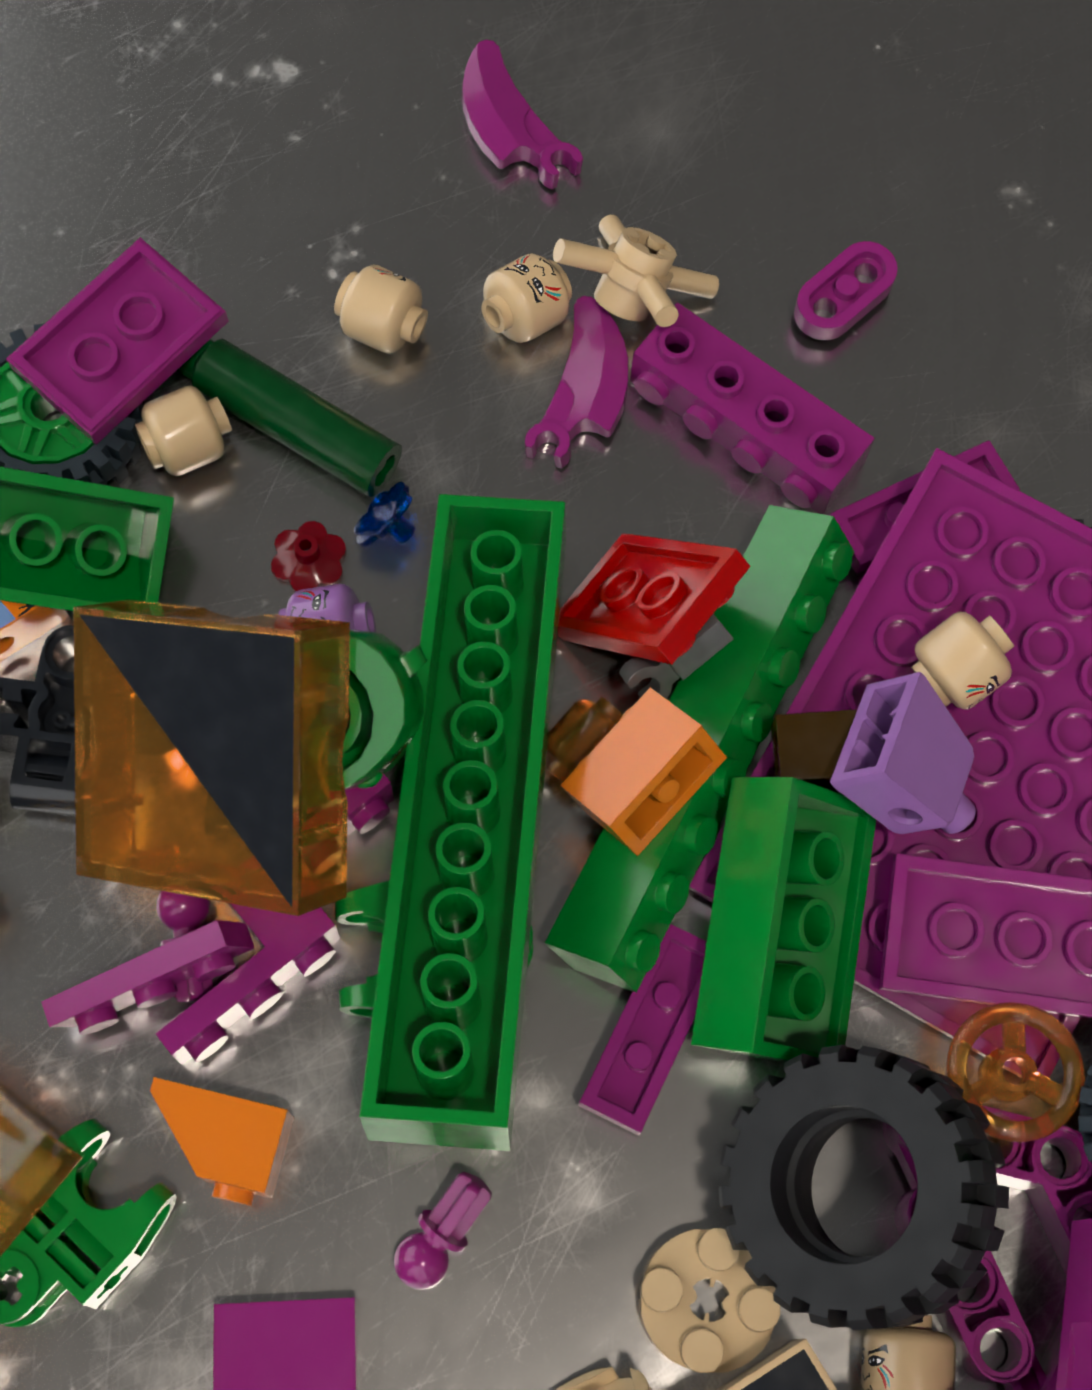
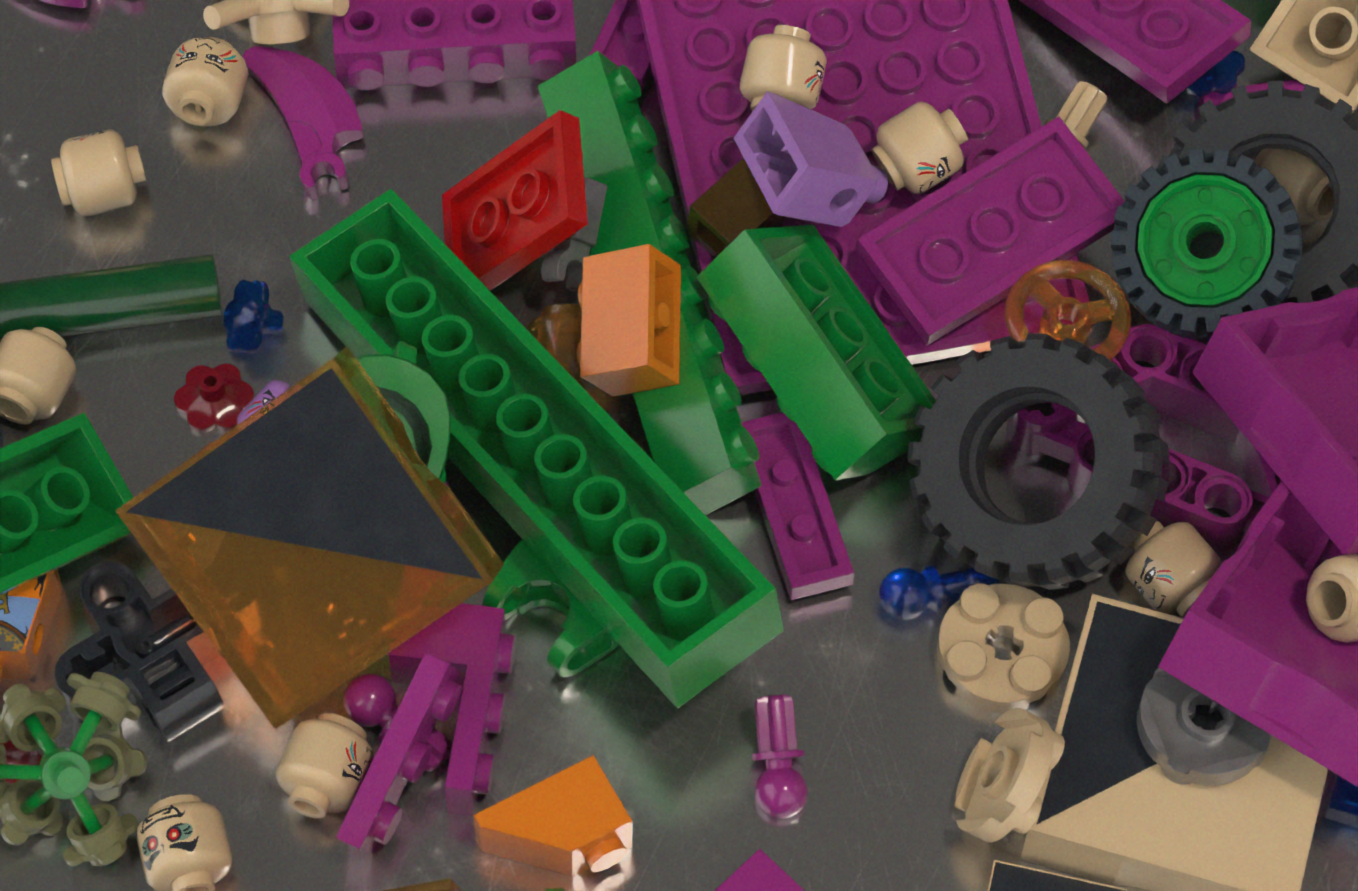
camera: 40 degrees left, 10 degrees down
none -> tan head [276,713,374,818]
none -> tan head [871,101,968,195]
none -> clear blue bar [879,566,1000,620]

